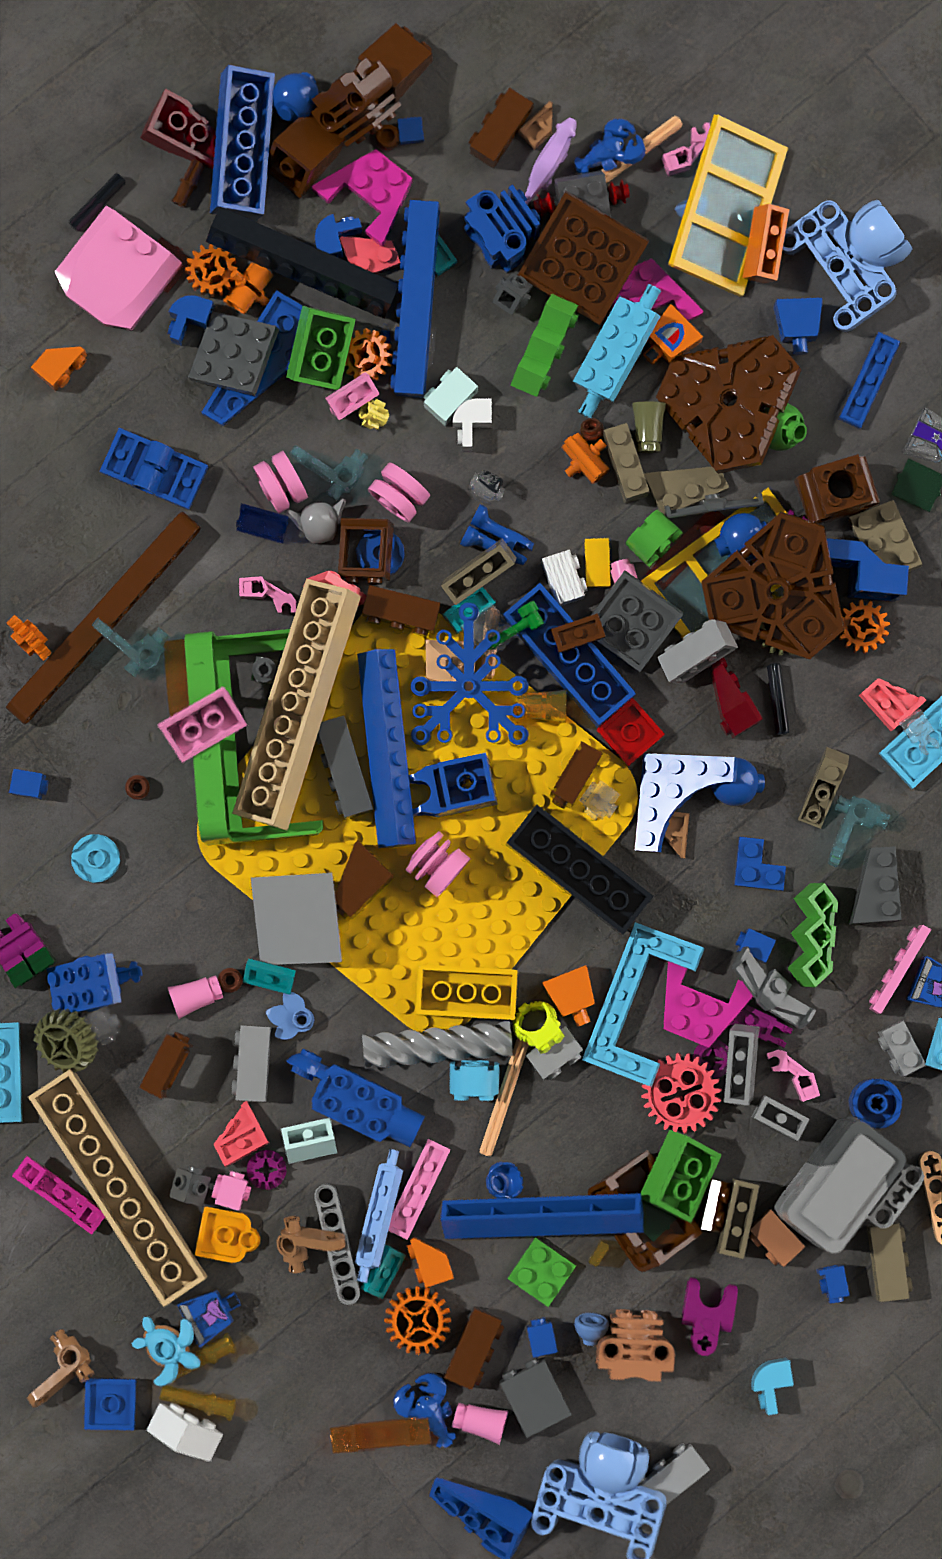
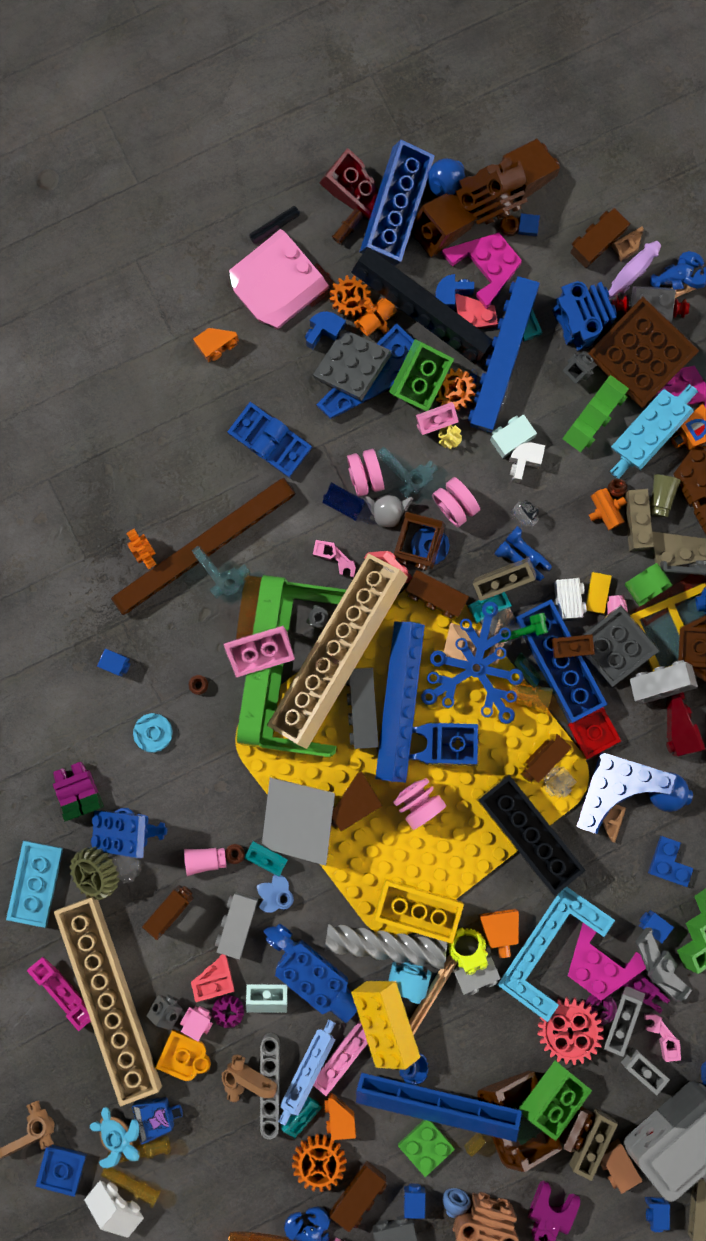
camera: 20 degrees right, 0 degrees up
none -> yellow brick [351,981,420,1070]
none -> clear green piece [514,652,541,688]

